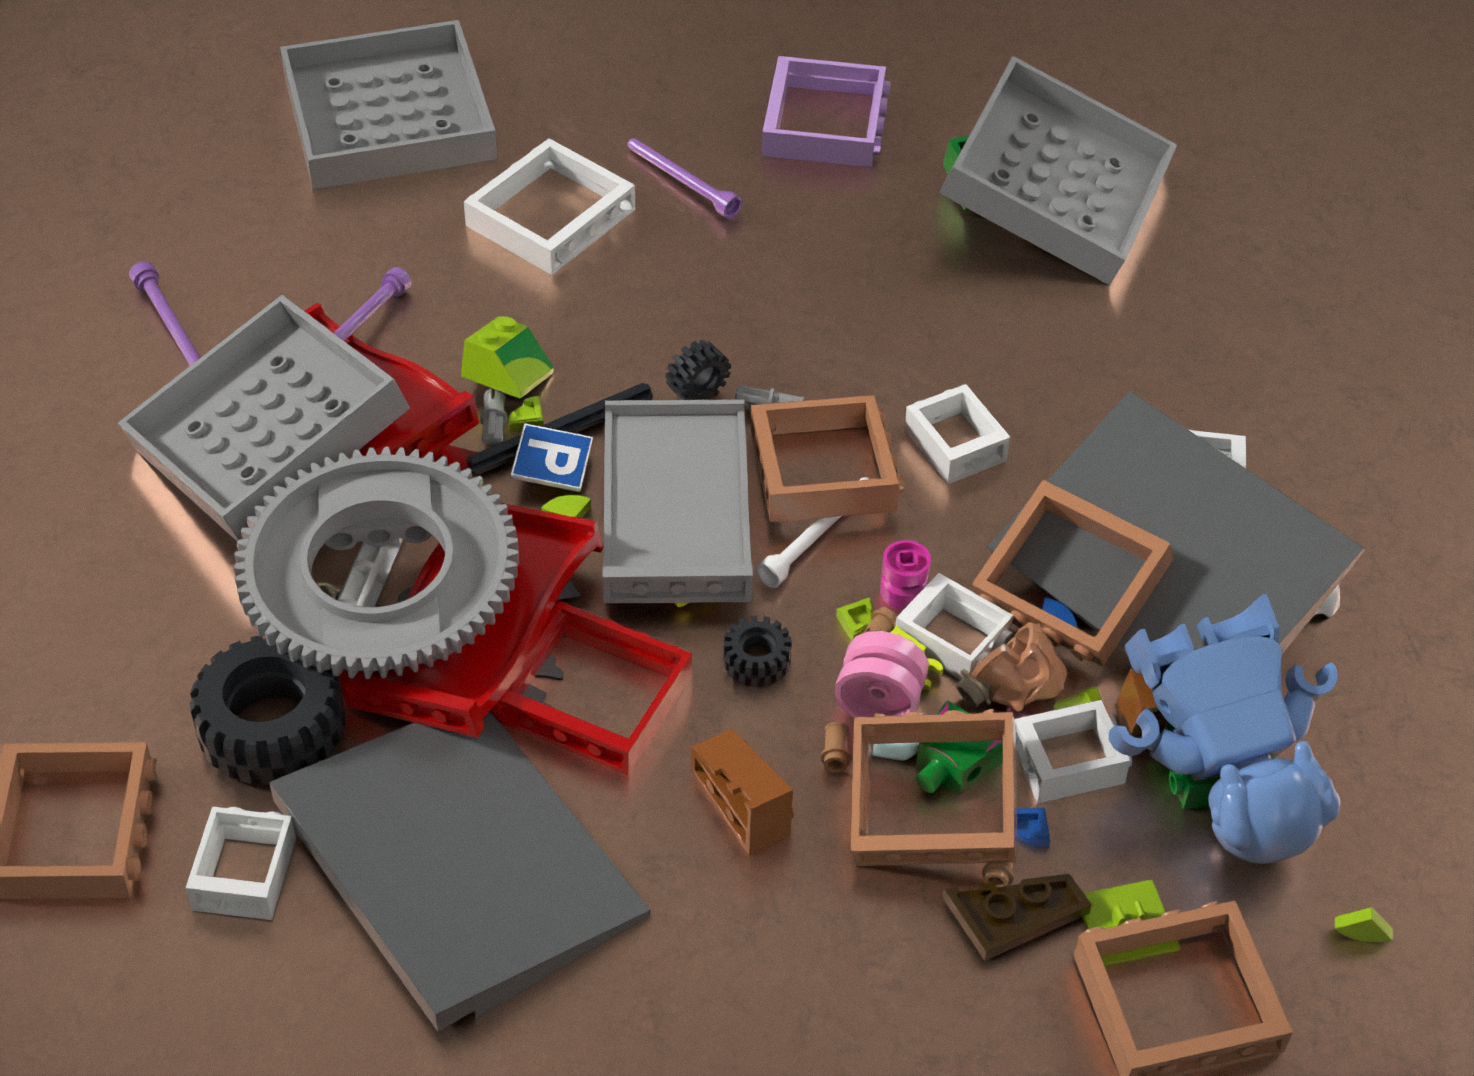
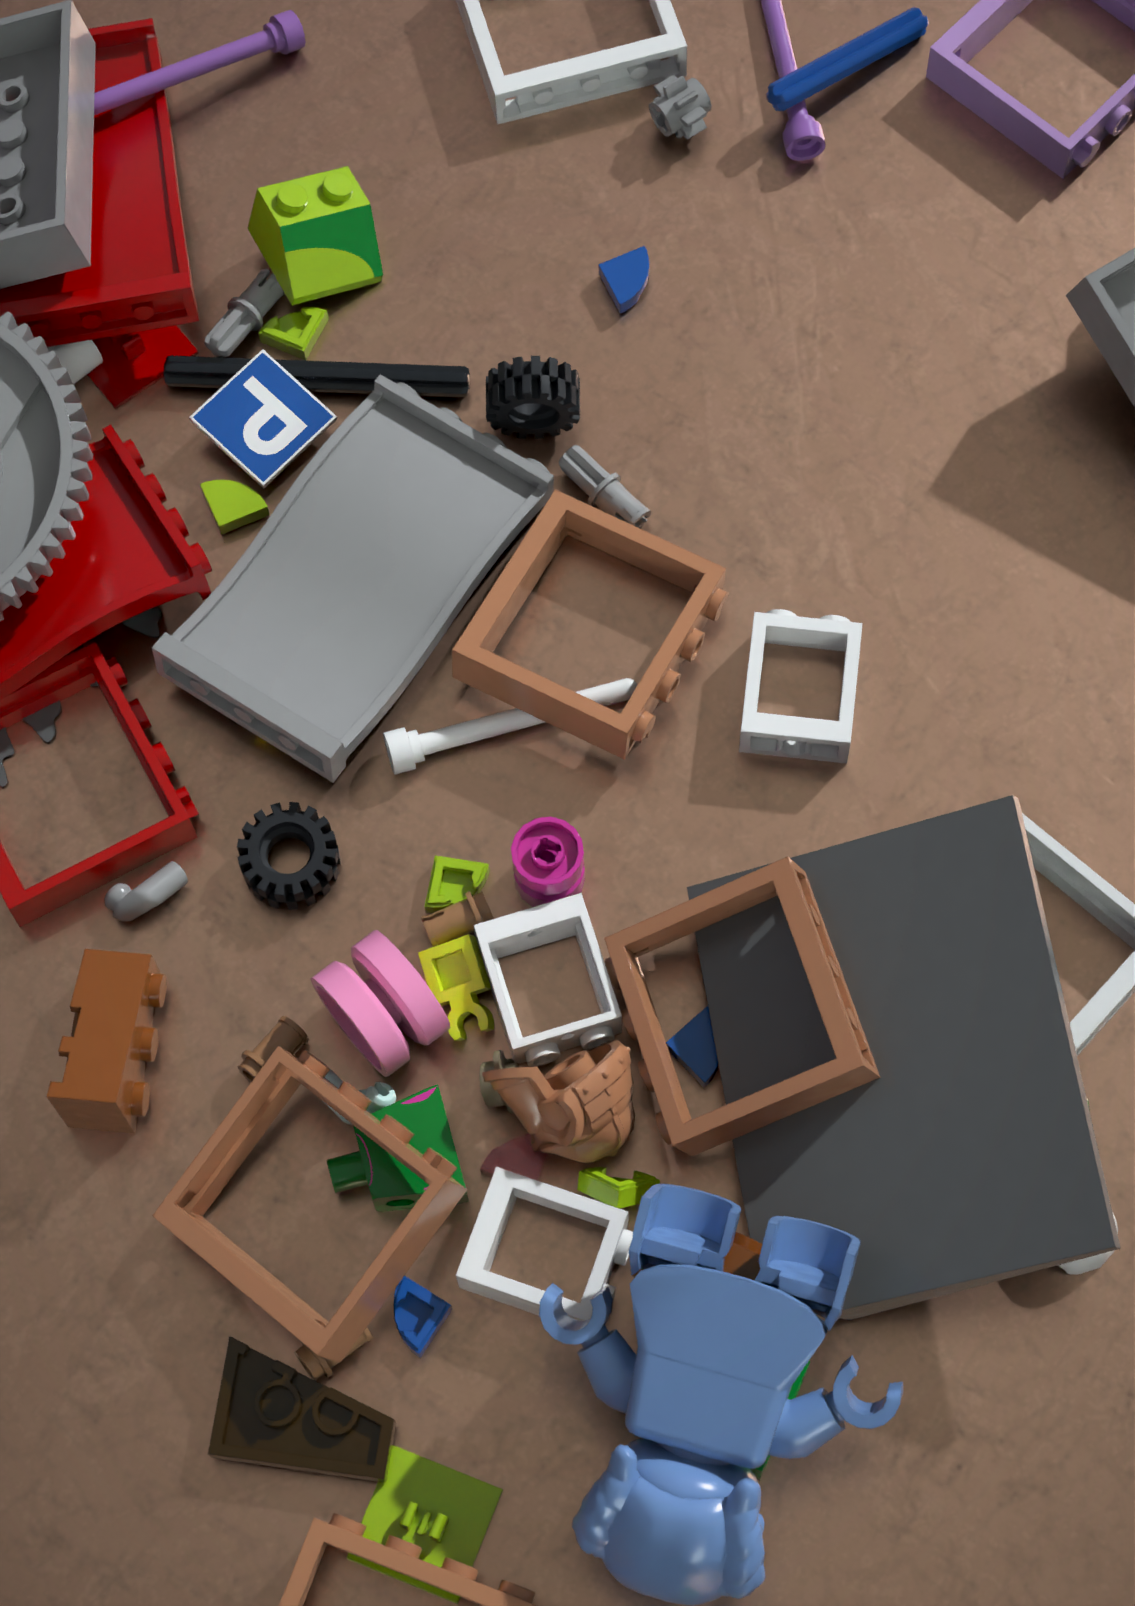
camera: 40 degrees right, 20 degrees up
none -> light grey arm [104,861,188,922]
none -> blue tile [598,246,649,313]
none -> light grey gear [649,74,712,140]
none -> blue axle [766,7,929,112]

